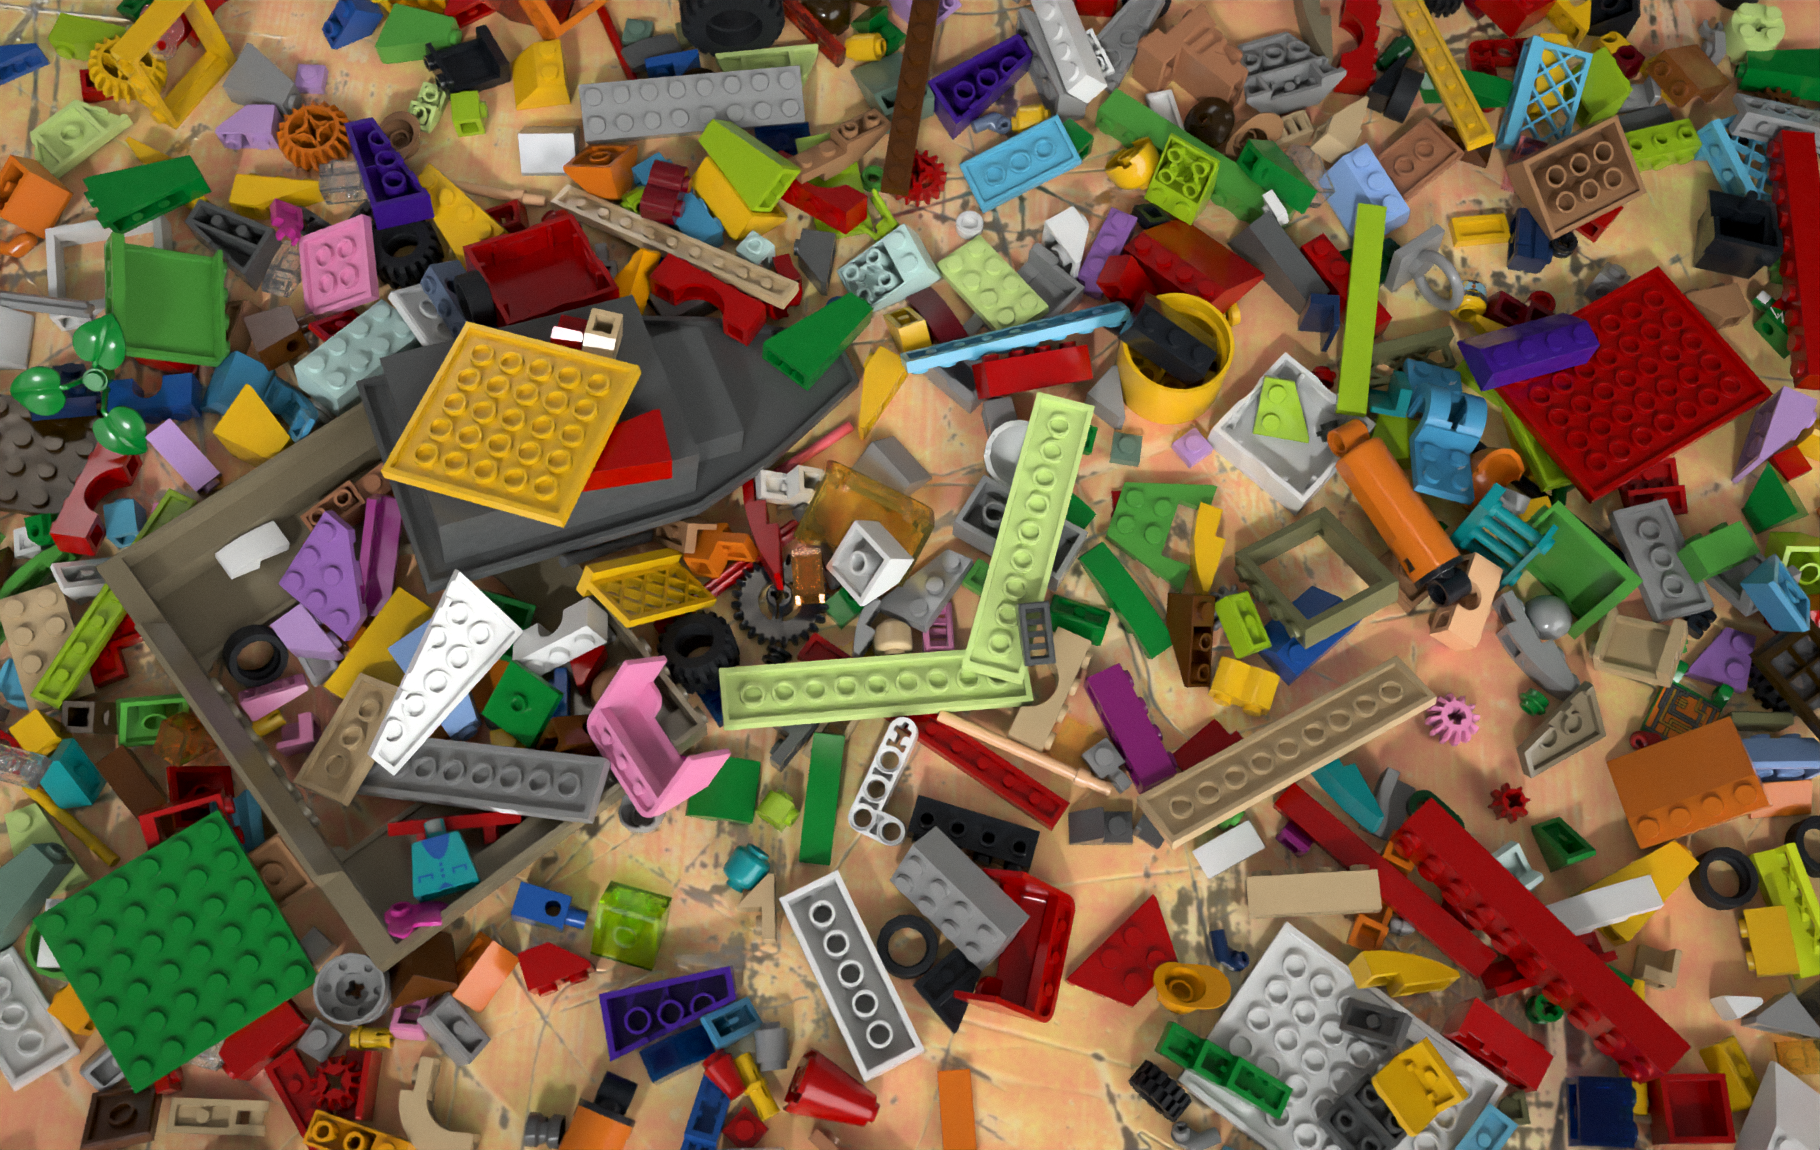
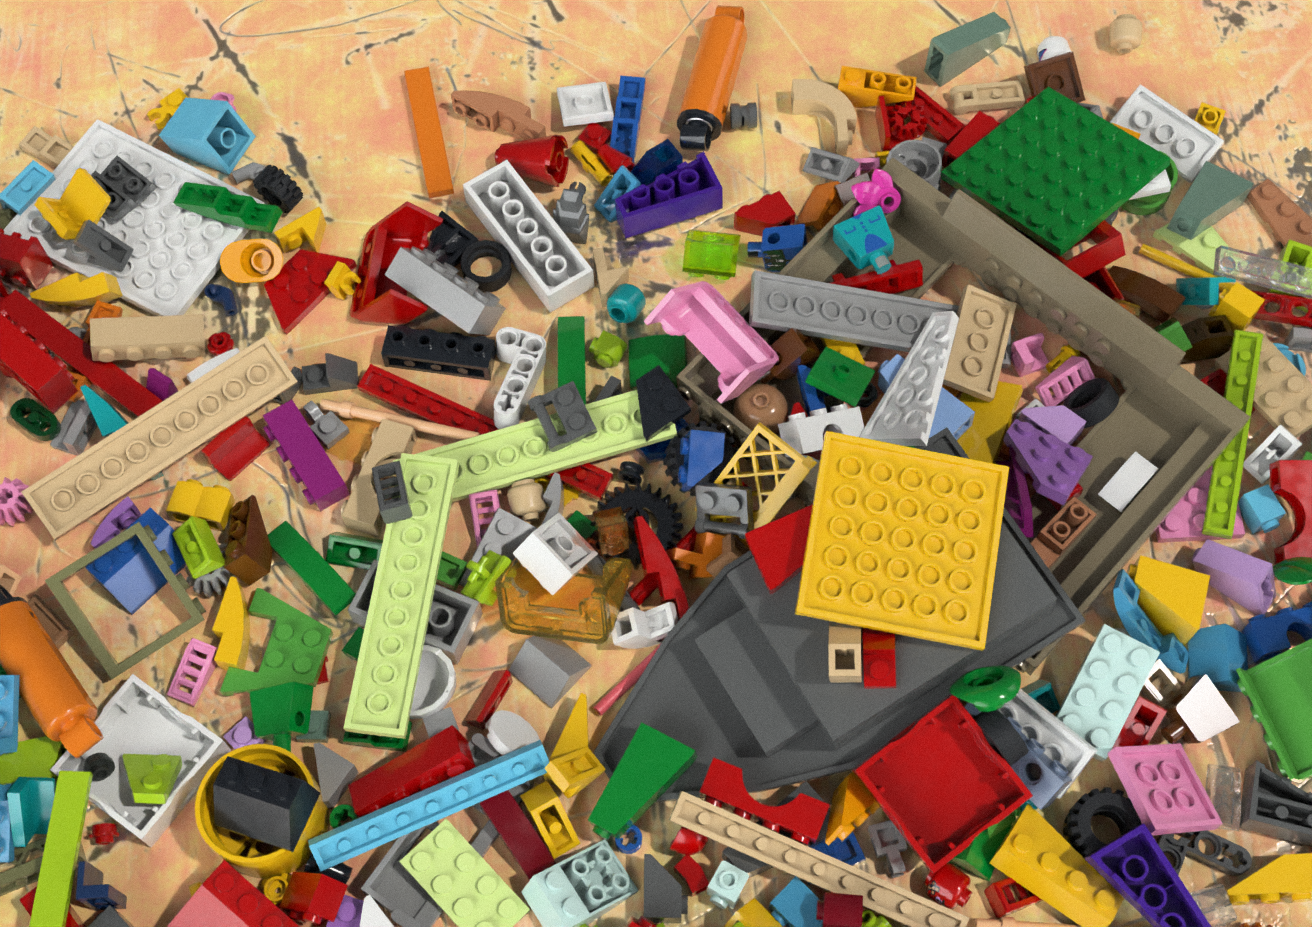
camera: 175 degrees right, 5 degrees down
medium nougat slope [225,300,262,355] -> none
dark pink plate [270,198,304,246] -> none
light grey brick [754,1022,790,1072] -> none
none -> medium lavender slope [91,496,142,549]
none -> bright pink slope [167,638,218,707]
none -> red plate [207,332,234,356]
none -> green torso [250,681,313,752]
none -> yellow slope [274,207,326,254]
none -> yellow tile [324,262,361,300]
none -> green bush [329,804,359,829]
none -> lime hips [460,550,514,606]
none -> red slope [465,670,513,731]
none -> white tile [486,710,540,755]
none -> dark grey plate [528,381,597,452]
none -> yellow slope [544,746,606,798]
none -> dark grey connector [553,182,589,244]
none -> black wing [636,365,691,442]
none -> blue slope [678,430,725,492]
none -> dark grey plate [695,482,754,539]
none -> green hat [949,665,1021,712]

